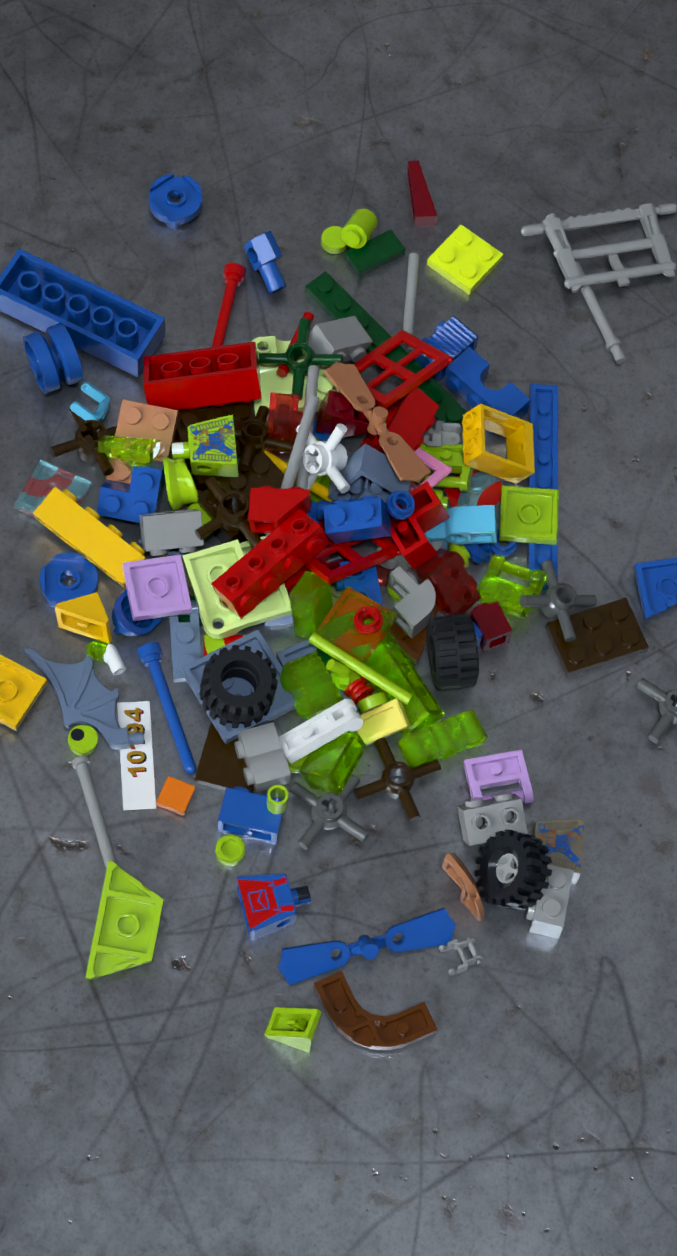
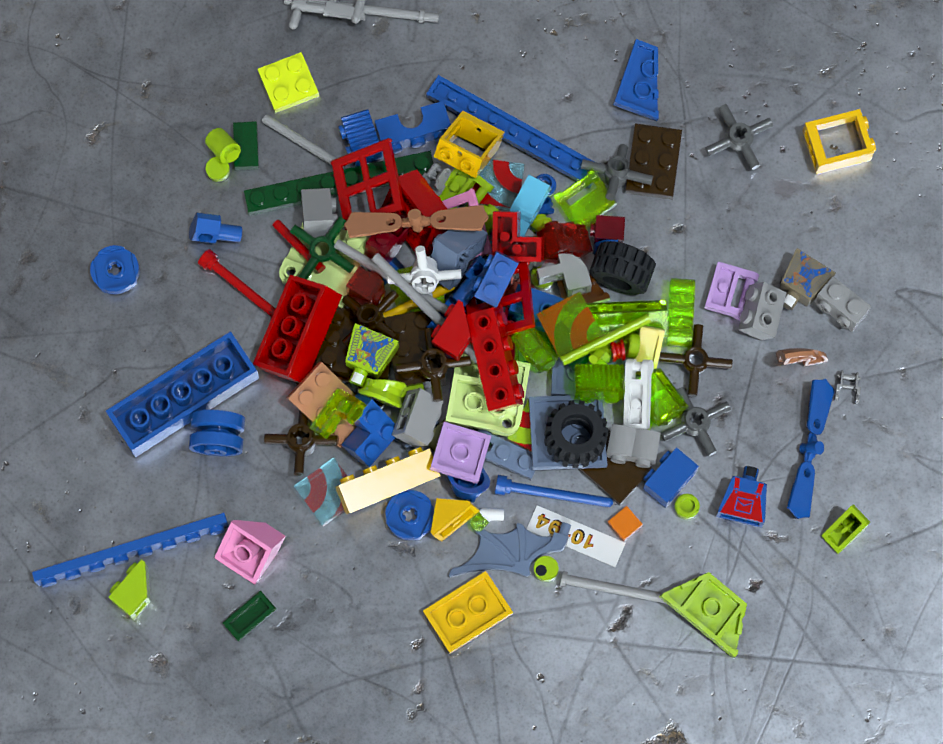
camera: 55 degrees left, 10 degrees up
medium azure piece [70,382,110,421] -> none
lime hinge [267,785,289,815] -> none
reddish brown plate [313,971,438,1050] -> none
red plate [353,606,383,635] -> none
blue plate [386,491,415,520] -> none
dark red piece [407,160,438,227] -> none
black wheel [475,830,552,910] -> none
lime tile [499,485,559,545] -> none

